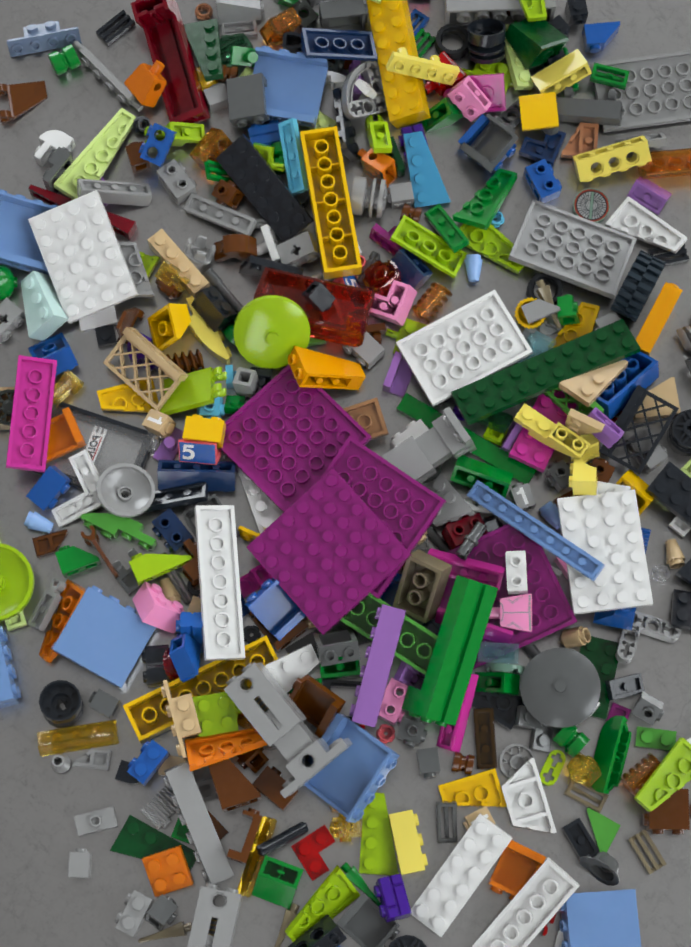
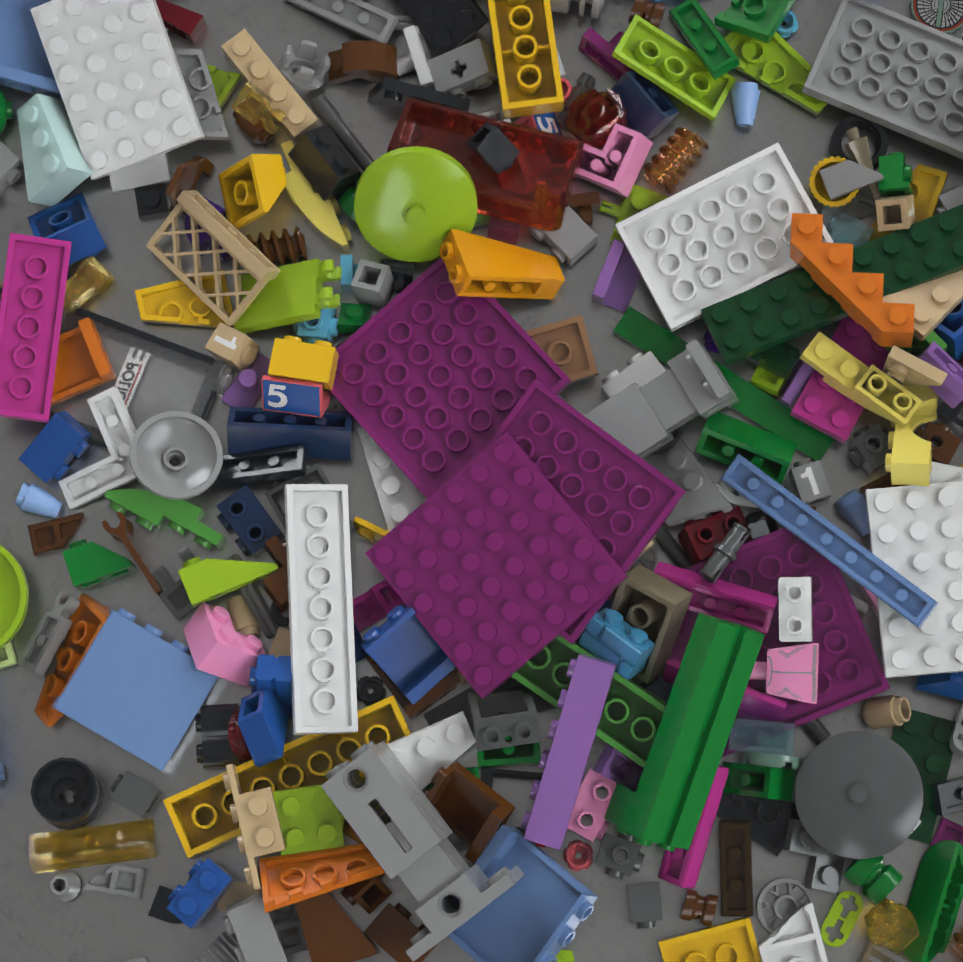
camera: 10 degrees right, 5 degrees up
none -> clear pink tile [487,215,521,246]
none -> dark azure brick [578,608,655,680]
none -> orange brick [790,213,915,348]
none -> tan brick [875,194,916,231]

